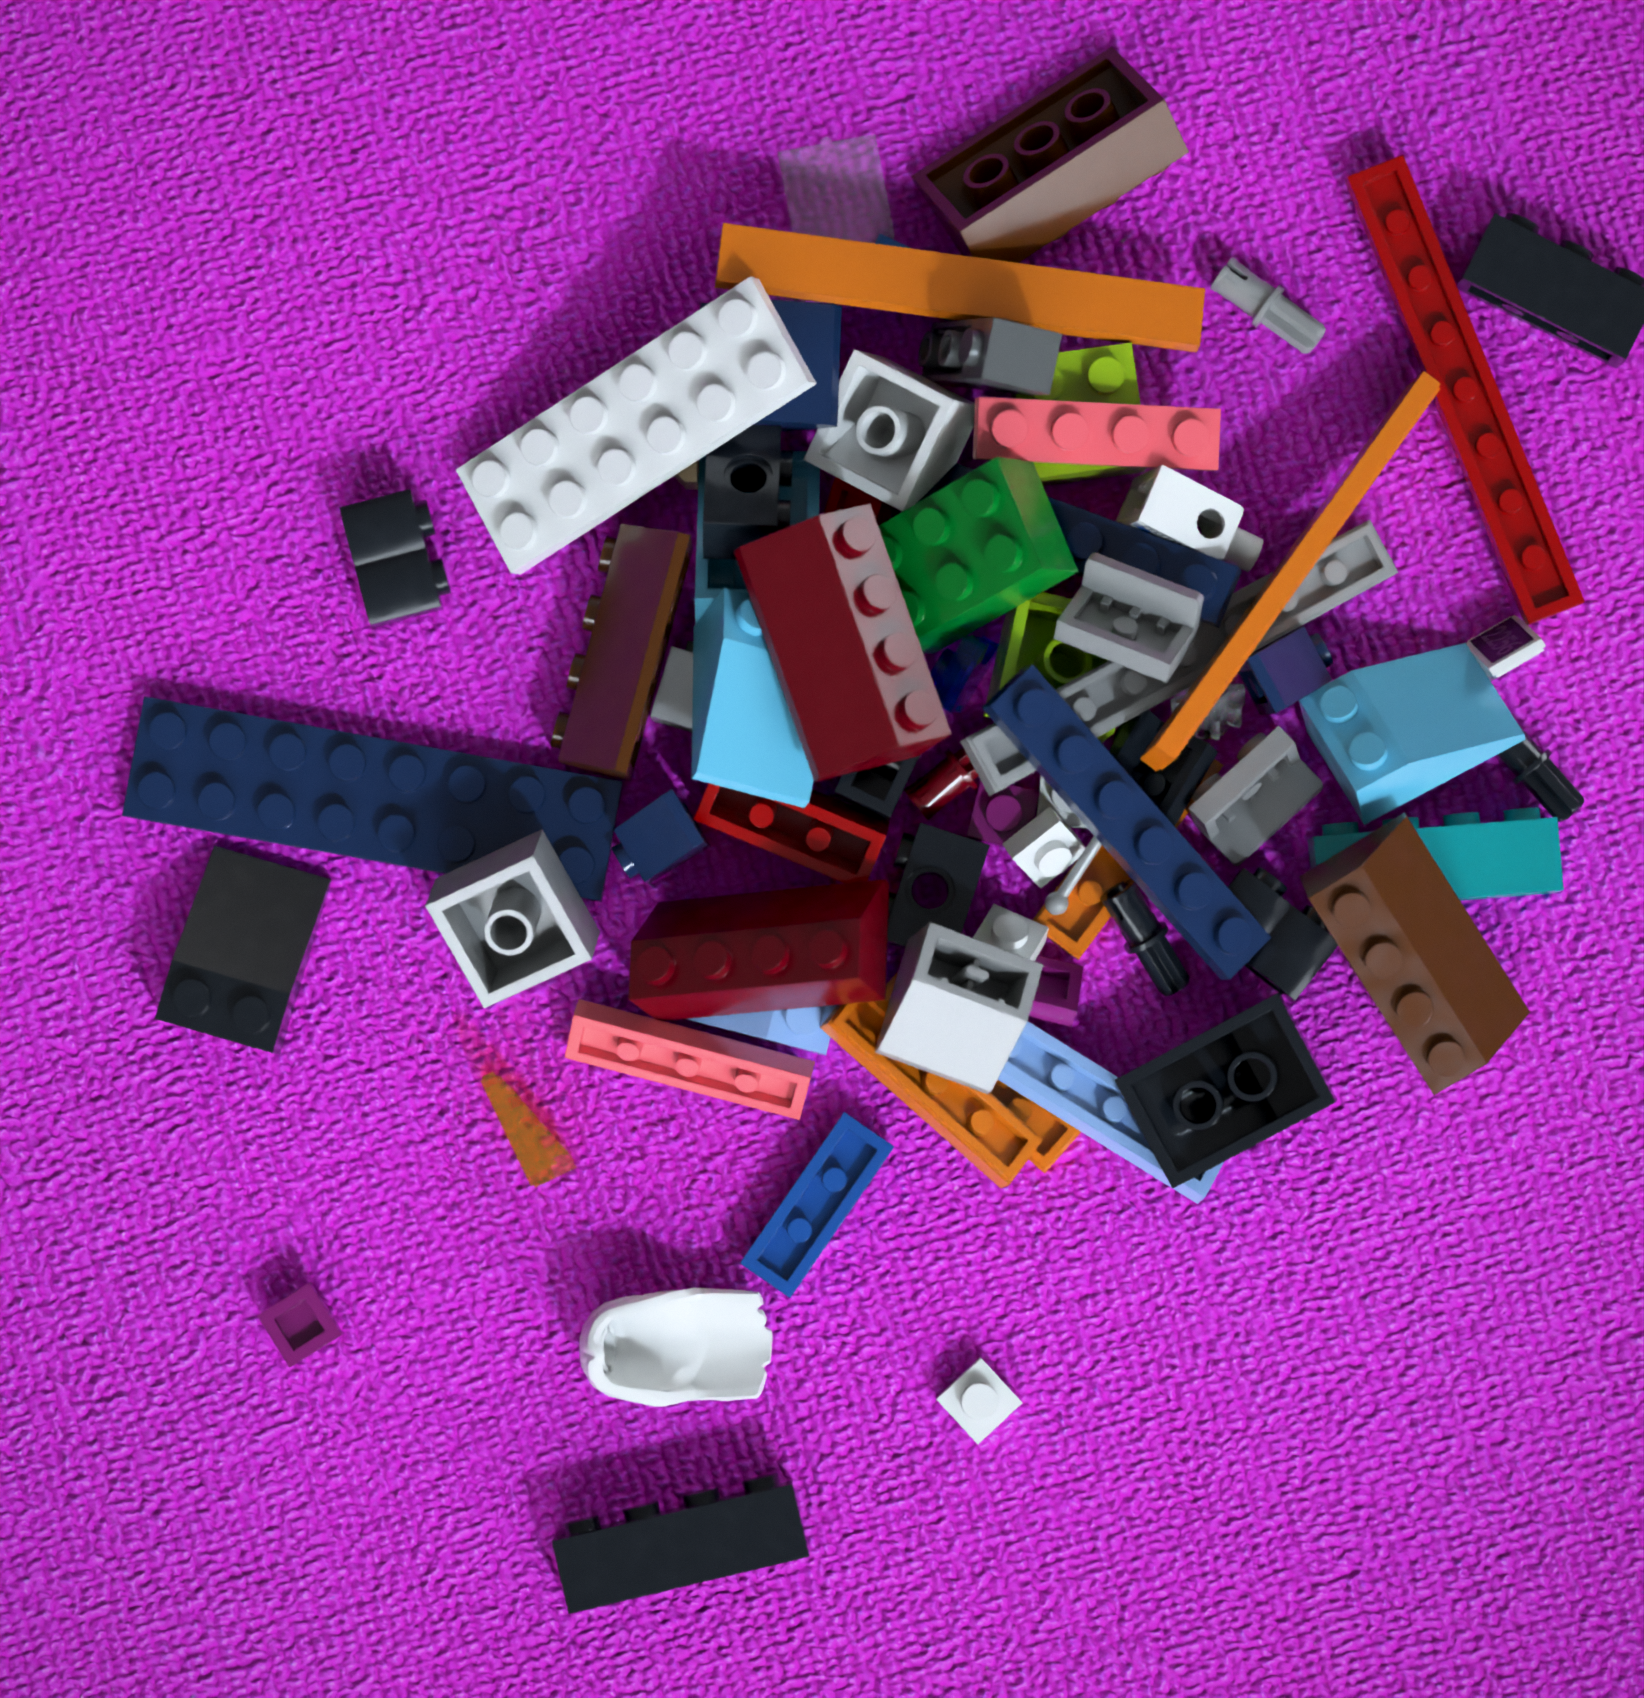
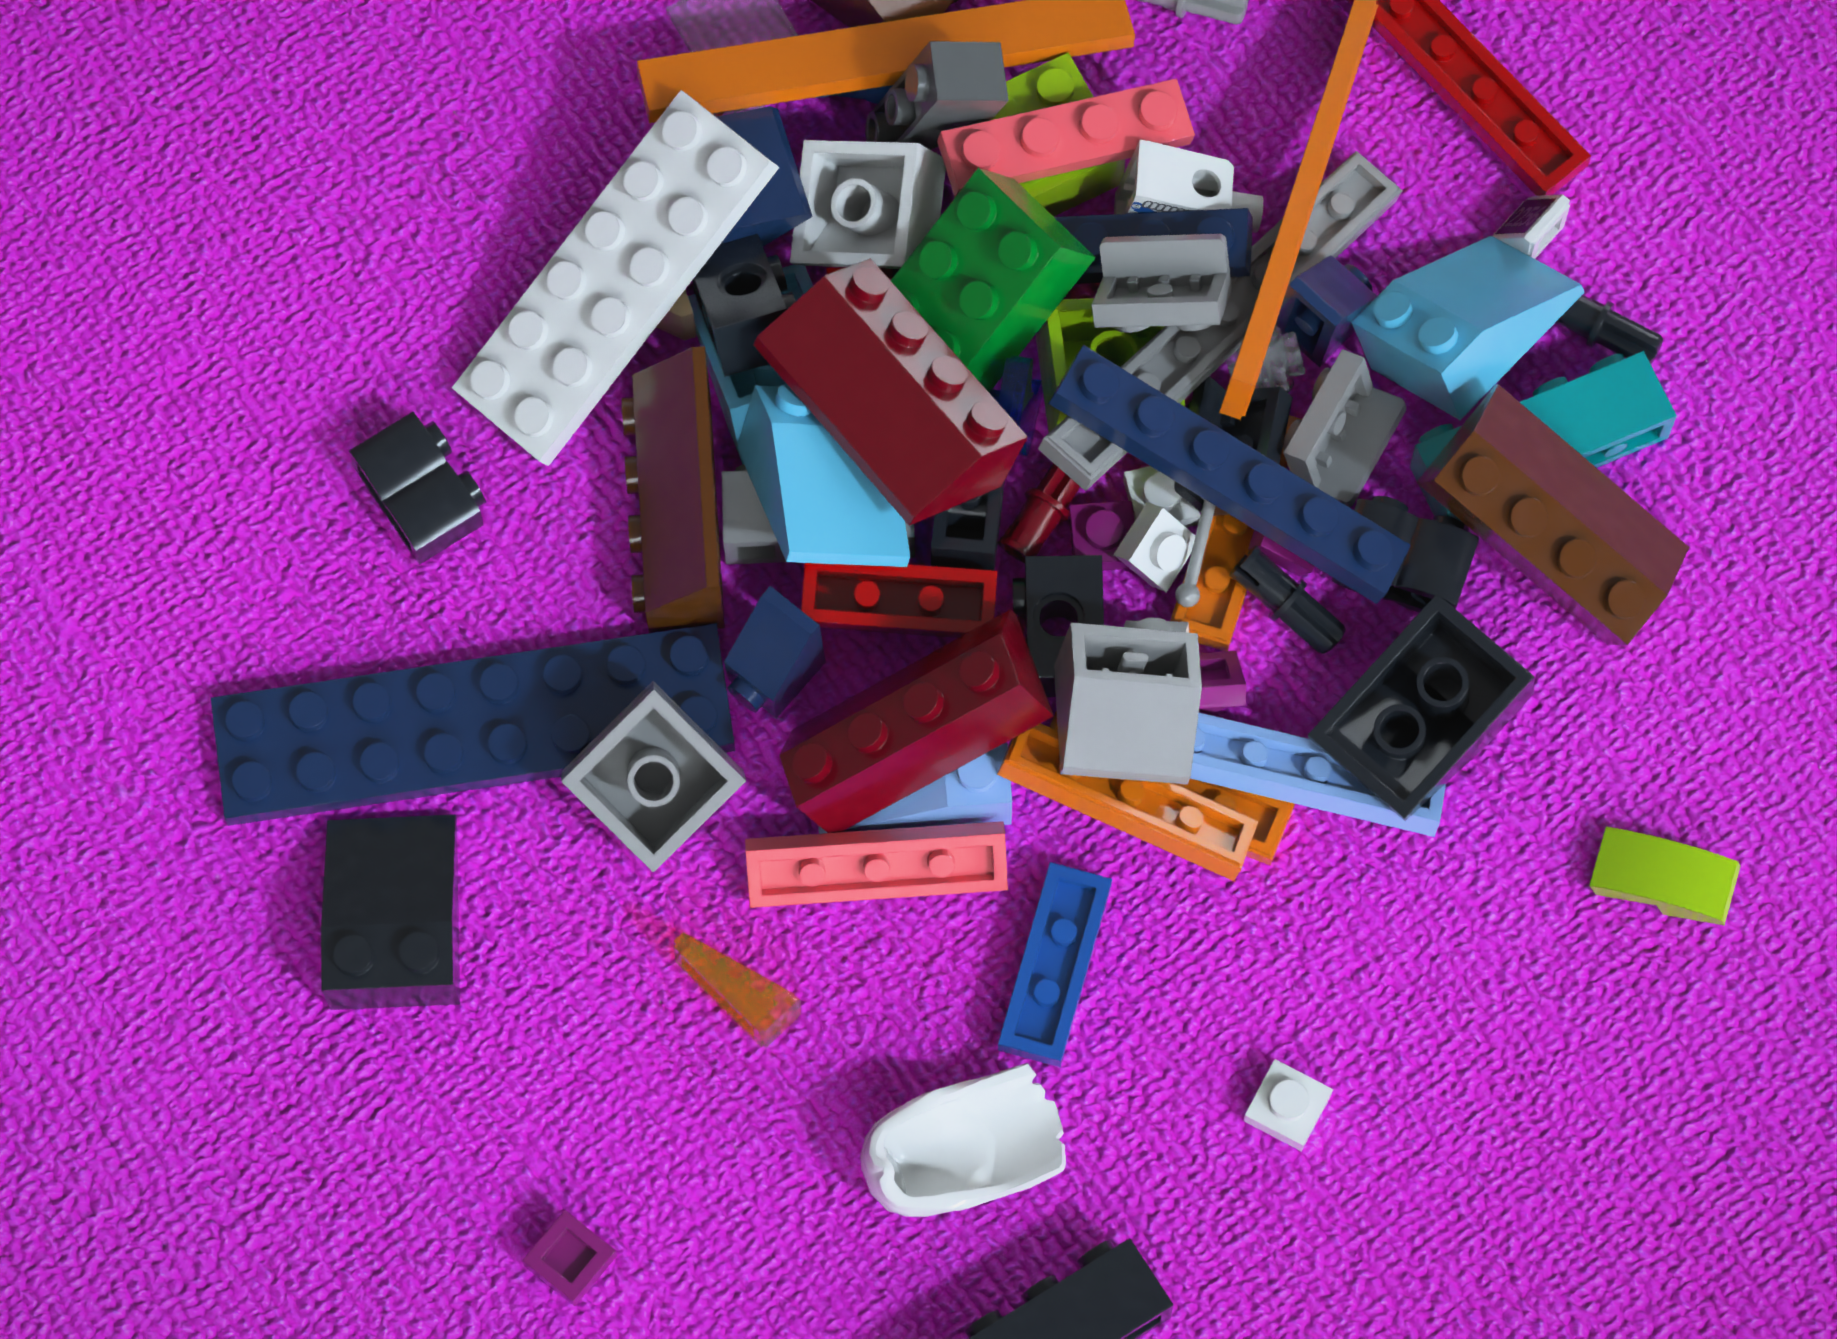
camera: 15 degrees left, 15 degrees down
none -> lime slope [1589,826,1741,926]

